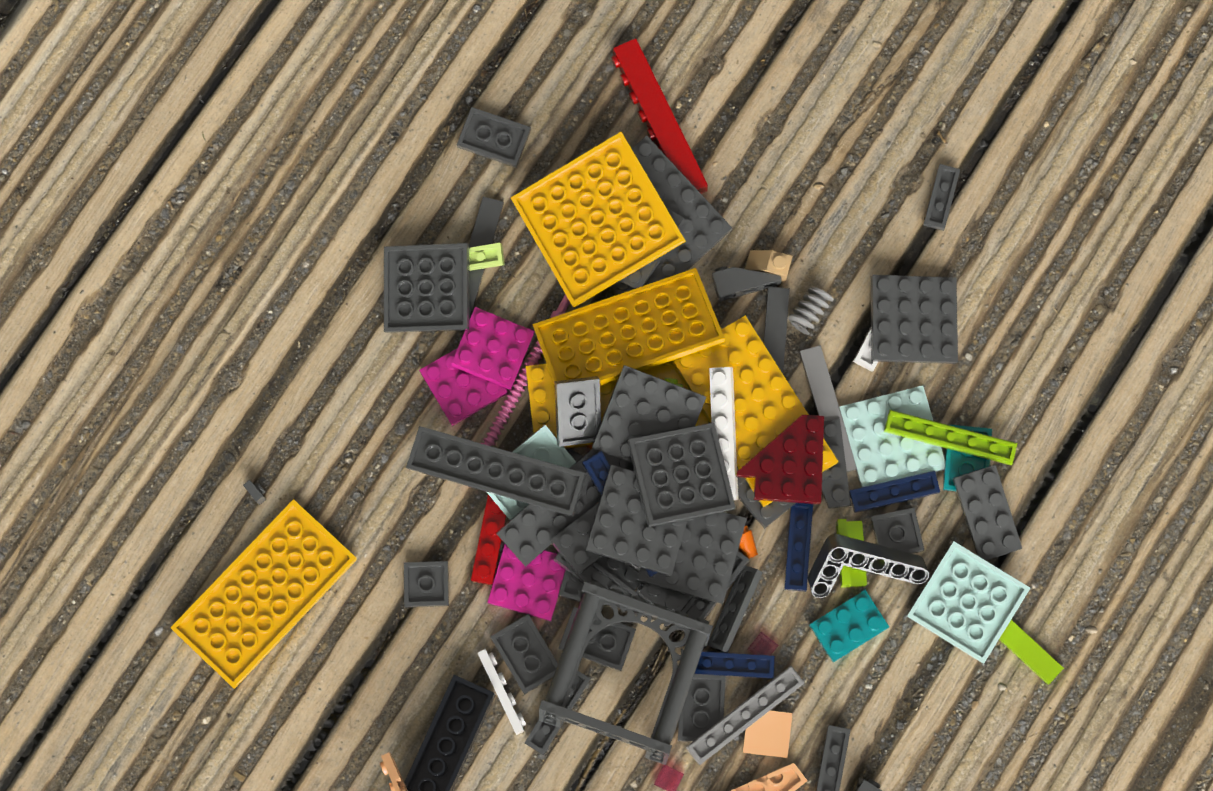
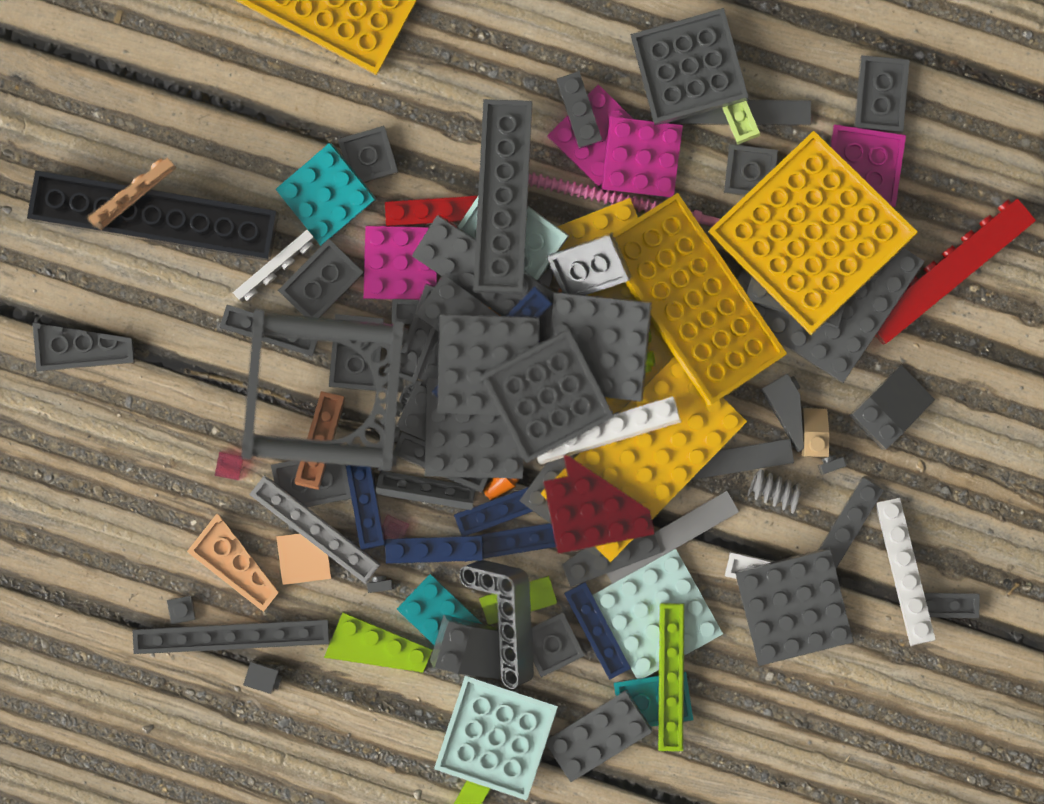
camera: 65 degrees right, 10 degrees up
none -> teal plate [275,143,377,246]
none -> nougat plate [294,391,345,490]
none -> lime wing [324,612,433,672]
none -> dark grey plate [367,575,393,593]
none -> dark blue plate [385,536,484,564]
none -> dark grey slope [430,614,501,679]
none -> dark blue plate [454,487,533,536]
none -> dark grey plate [556,71,602,149]
none -> dark grey plate [724,144,778,196]
none -> dark grey plate [818,454,846,475]
none -> dark grey plate [818,477,884,569]
none -> dark pink plate [830,125,906,208]
none -> dark grey slope [849,365,935,450]
none -> white plate [875,498,935,646]

